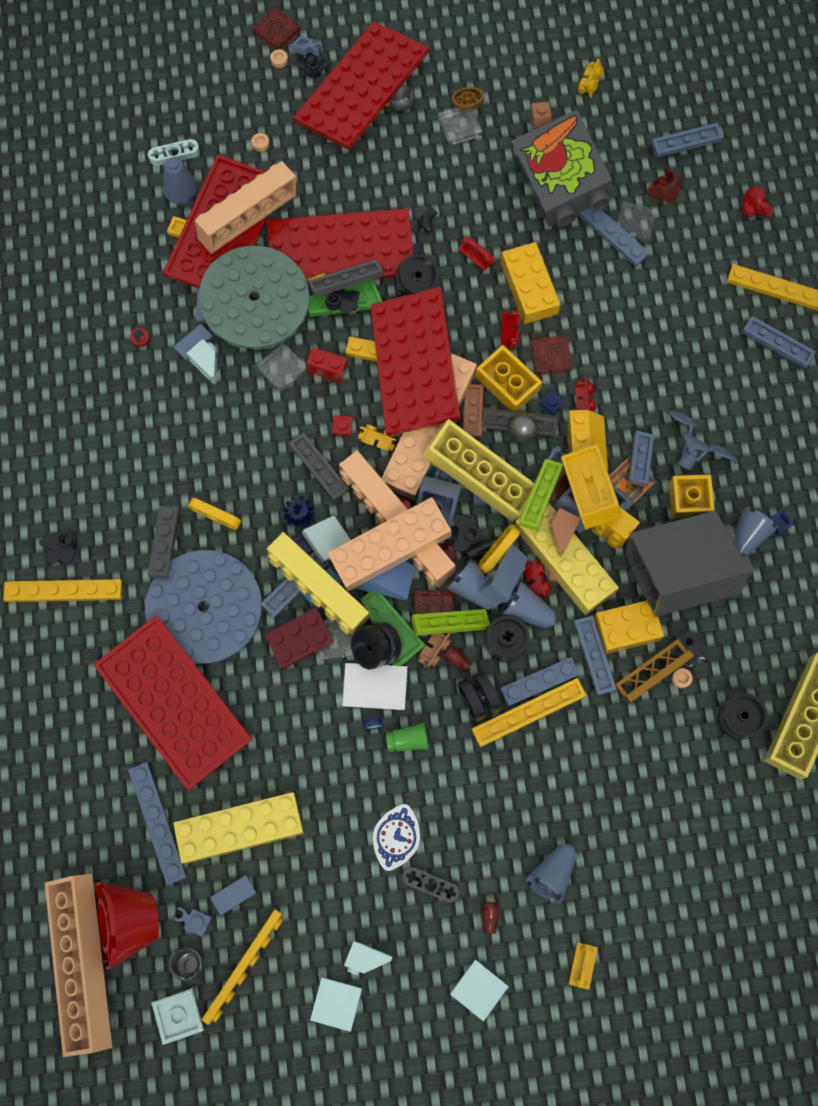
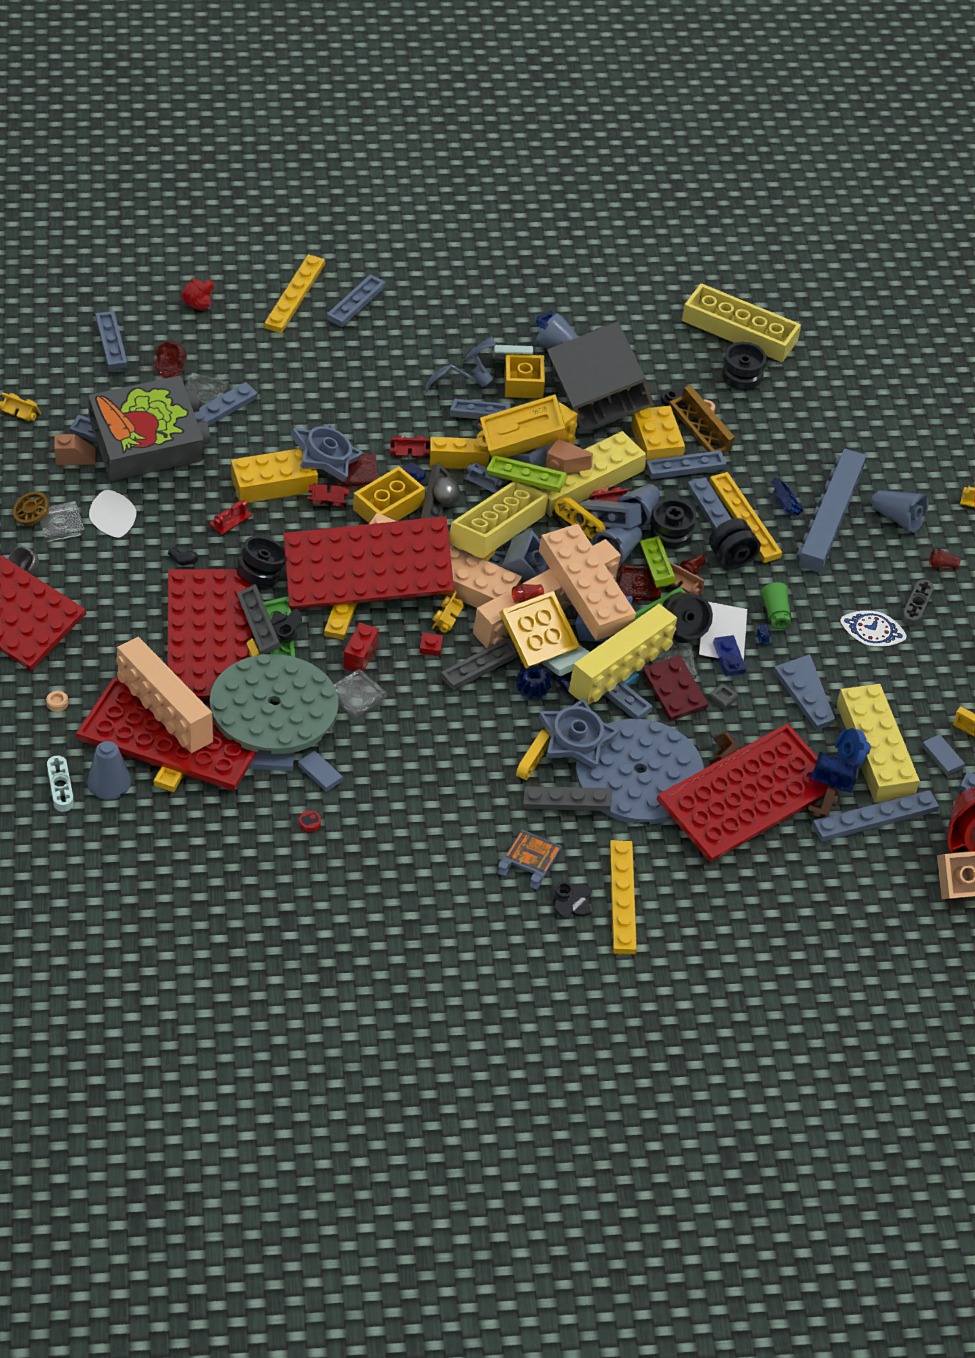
camera: 90 degrees left, 25 degrees down
light aqua slope [186,339,218,384] -> none
none -> white sticker [89,490,136,538]
none -> sand blue plate [291,423,363,482]
none -> light aqua tile [492,345,533,360]
none -> flag [498,830,562,890]
none -> yellow plate [499,591,580,669]
none -> clear red cone [512,584,544,603]
none -> sand blue plate [539,699,619,769]
none -> dark grey tile [708,683,738,710]
none -> reddish brown bracket [709,731,740,765]
none -> clear blue plate [713,635,746,676]
none -> clear blue plate [770,477,804,515]
none -> sand blue wing [774,654,835,730]
none -> sand blue brick [797,448,867,573]
none -> reddish brown bracket [808,786,839,817]
none -> clear blue brick [810,751,860,794]
none -> blue plate [835,728,871,771]

